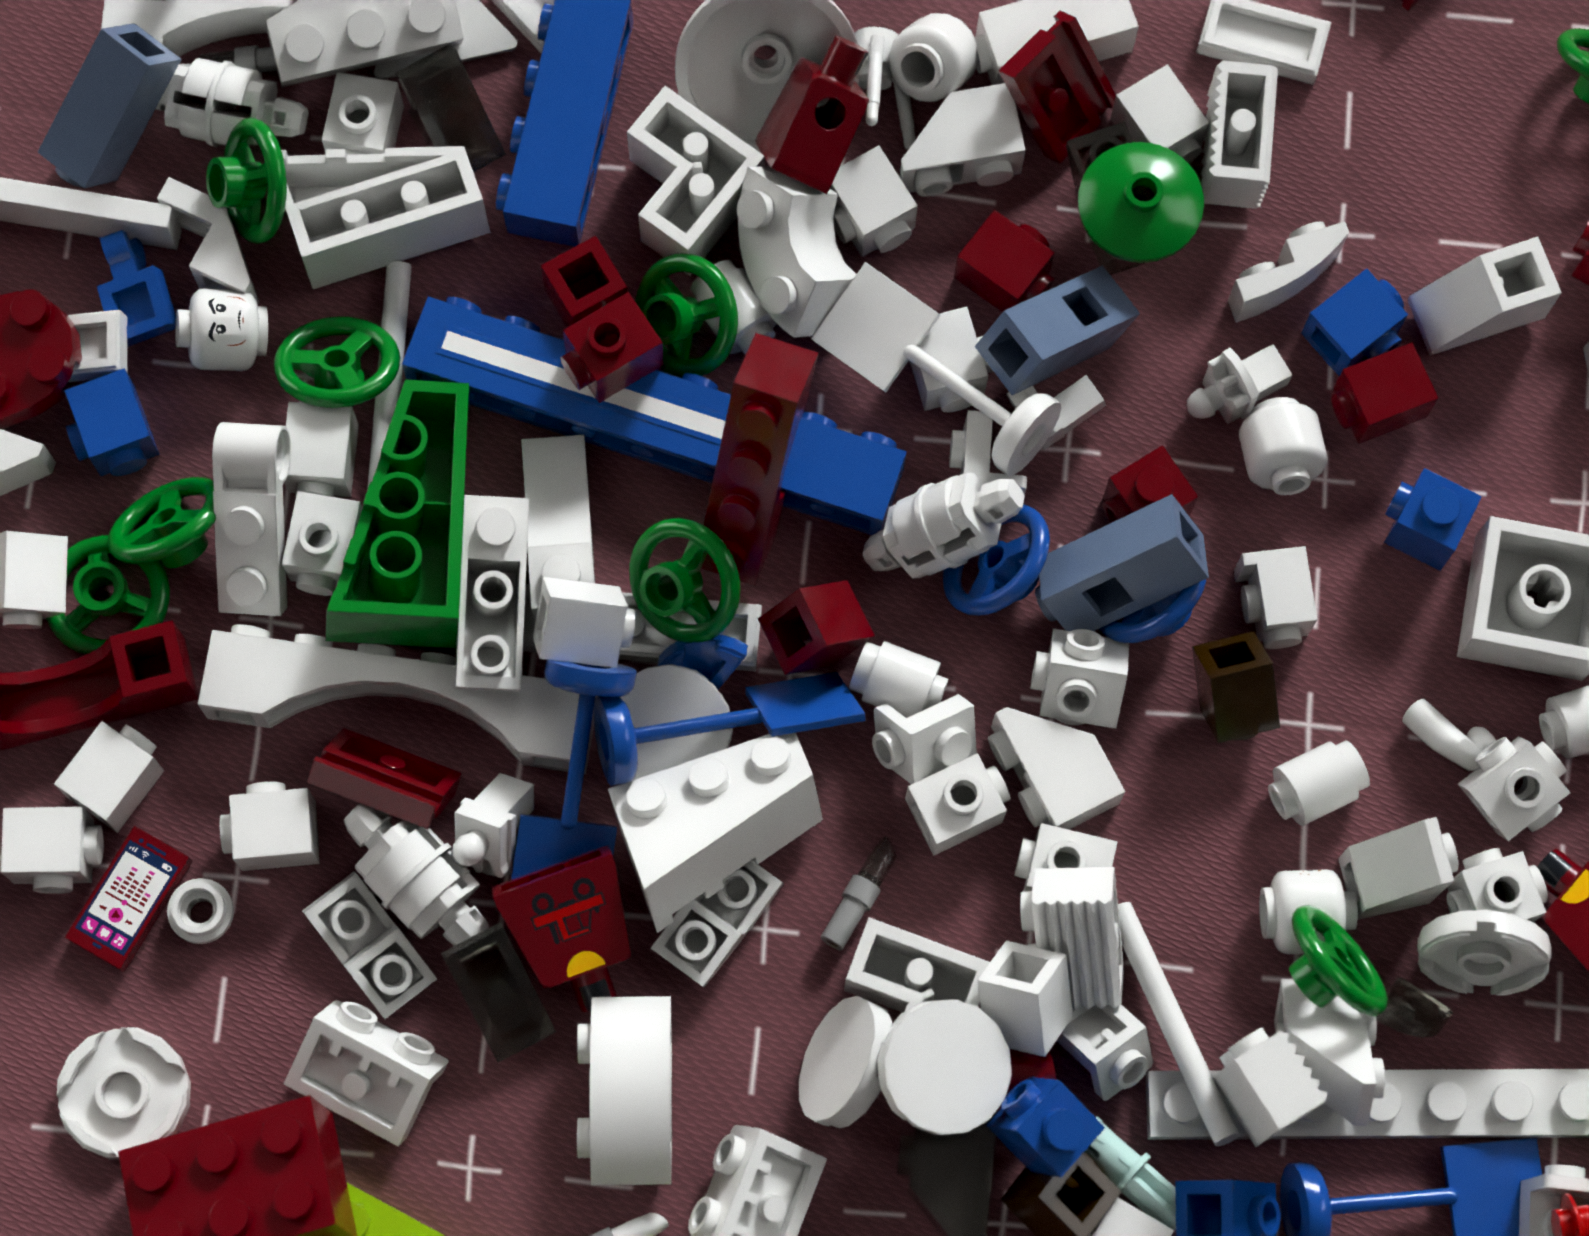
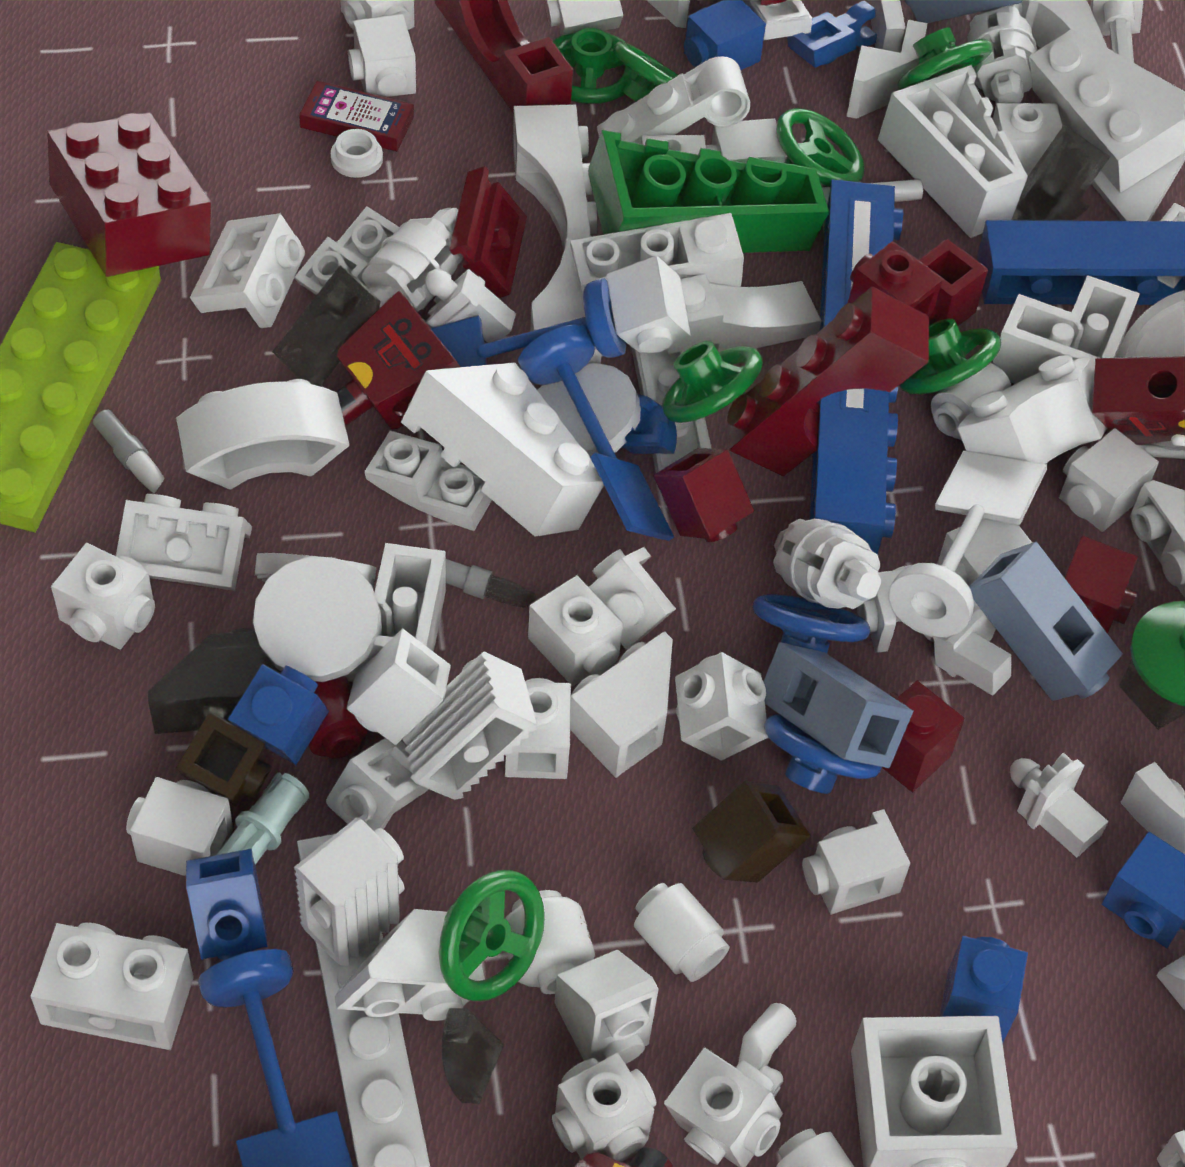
camera: 75 degrees right, 20 degrees down
white brick [54,721,164,833] -> none
white tile [57,1027,191,1160] -> none
white head [175,288,268,371] -> none
white brick [220,782,320,871] -> none
white brick [849,641,949,718] -> none
white bar [1118,902,1239,1146] -> none
white head [1239,397,1328,495] -> none
dark red brick [1331,342,1438,444] -> none
white tile [1417,910,1552,996] -> none

